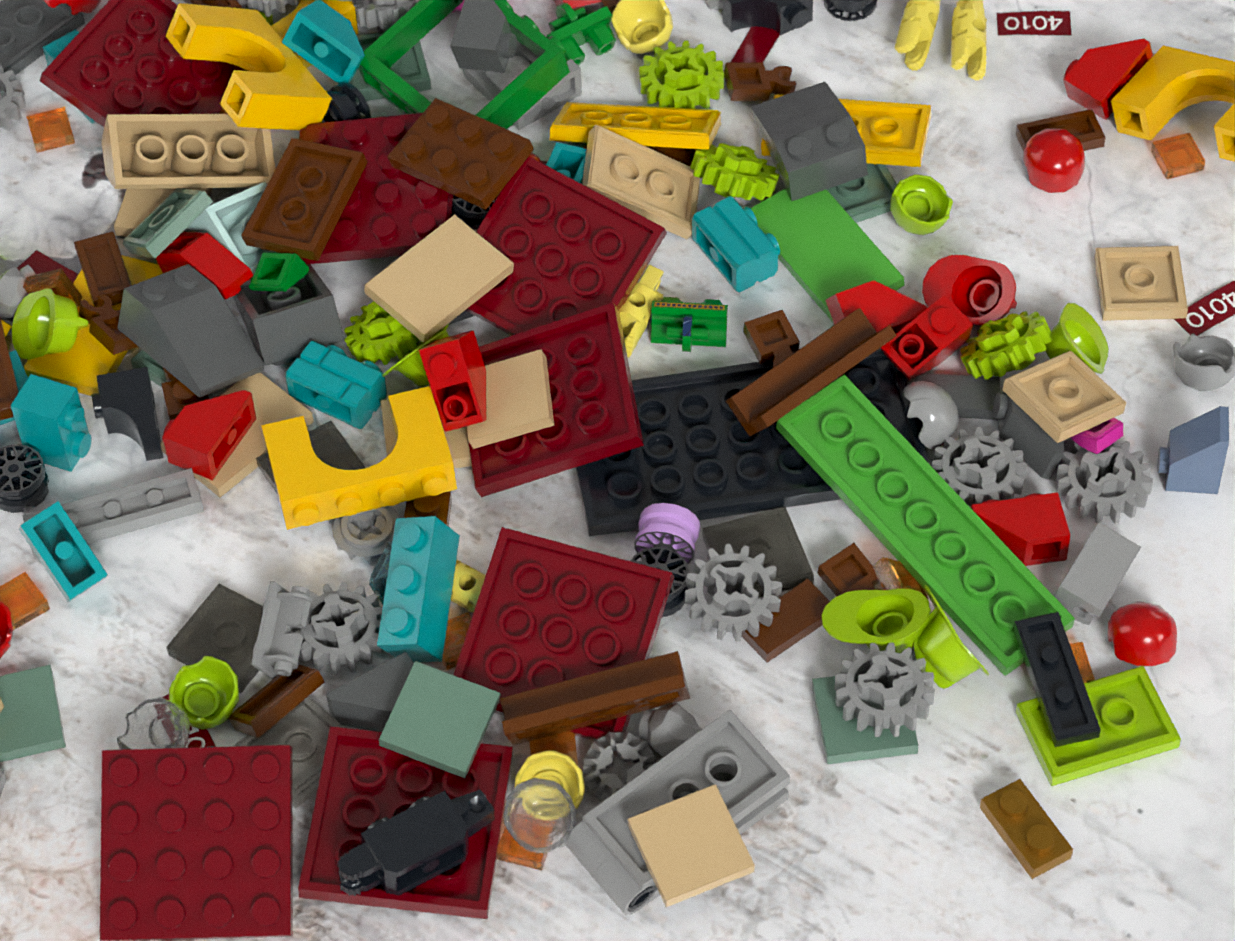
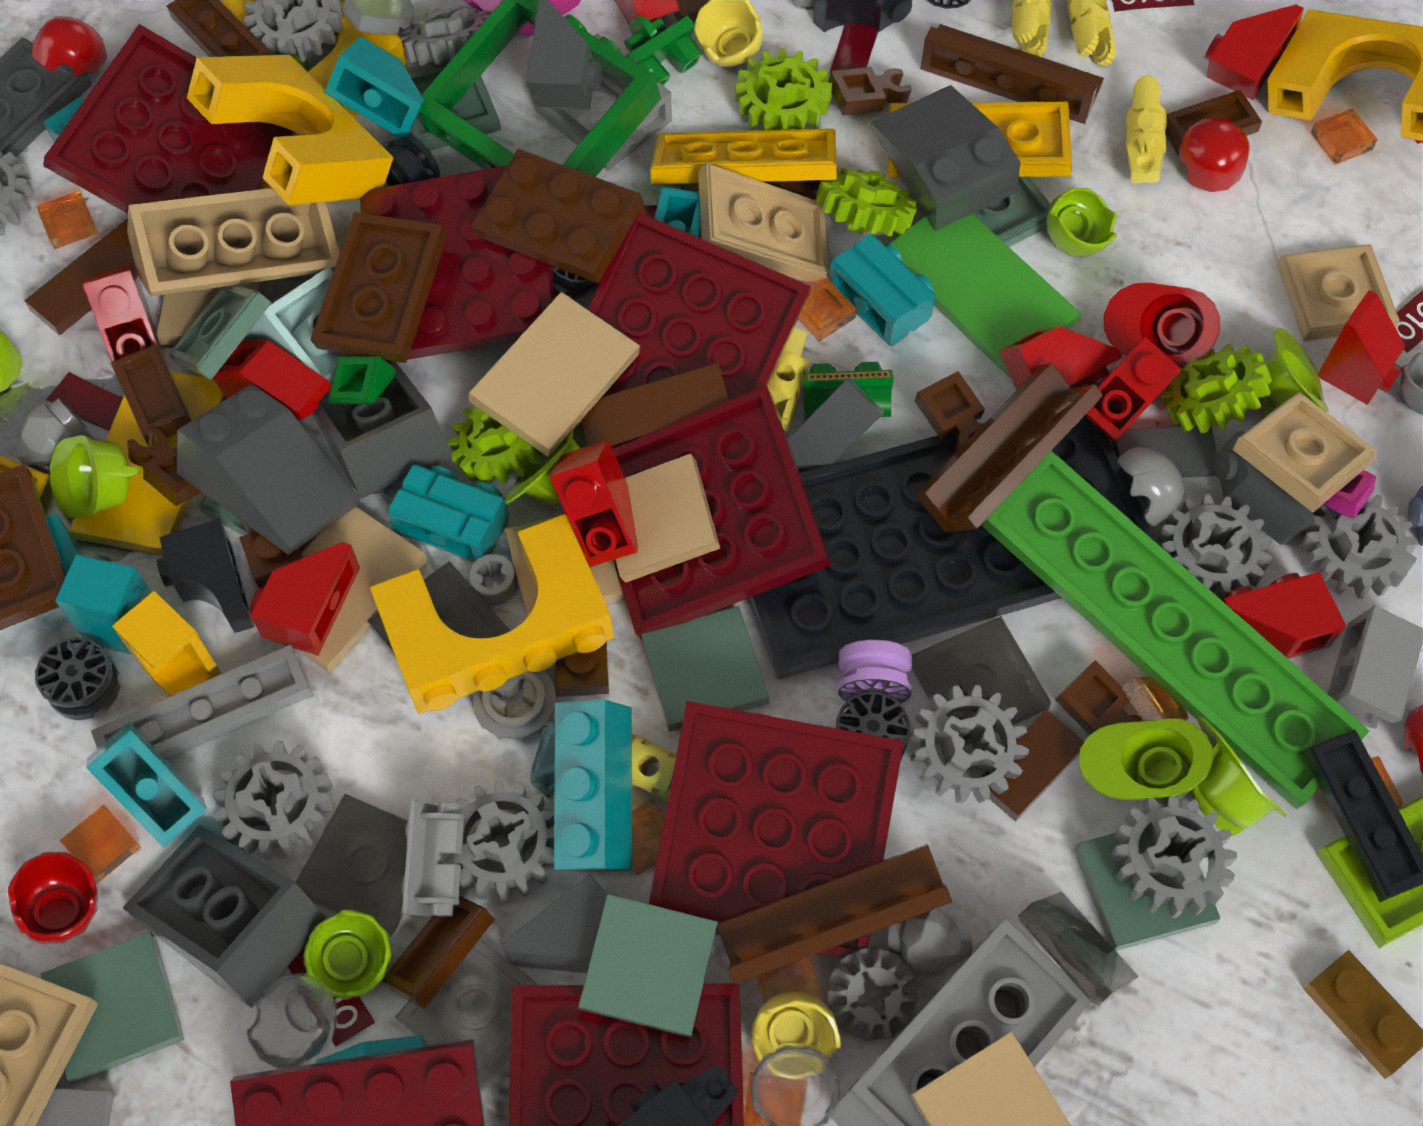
camera: 10 degrees left, 10 degrees up
clear orange tile [23,268,83,307] -> none
none -> reddish brown tile [24,218,137,336]
none -> slope [82,263,163,362]
none -> yellow panel [112,591,221,696]
none -> dark grey slope [123,824,327,1008]
none -> light grey gear [212,741,335,860]
none -> light grey bush [469,554,517,606]
none -> reddish brown tile [581,363,730,448]
none -> sand green tile [641,606,769,732]
none -> dark grey tile [788,377,884,472]
none -> clear orange tile [798,278,857,342]
none -> reddish brown fence [920,24,1104,124]
none -> clear smoke tile [1018,892,1139,1006]
none -> light yellow hinge [1125,74,1167,183]
none -> red slope [1318,290,1405,405]

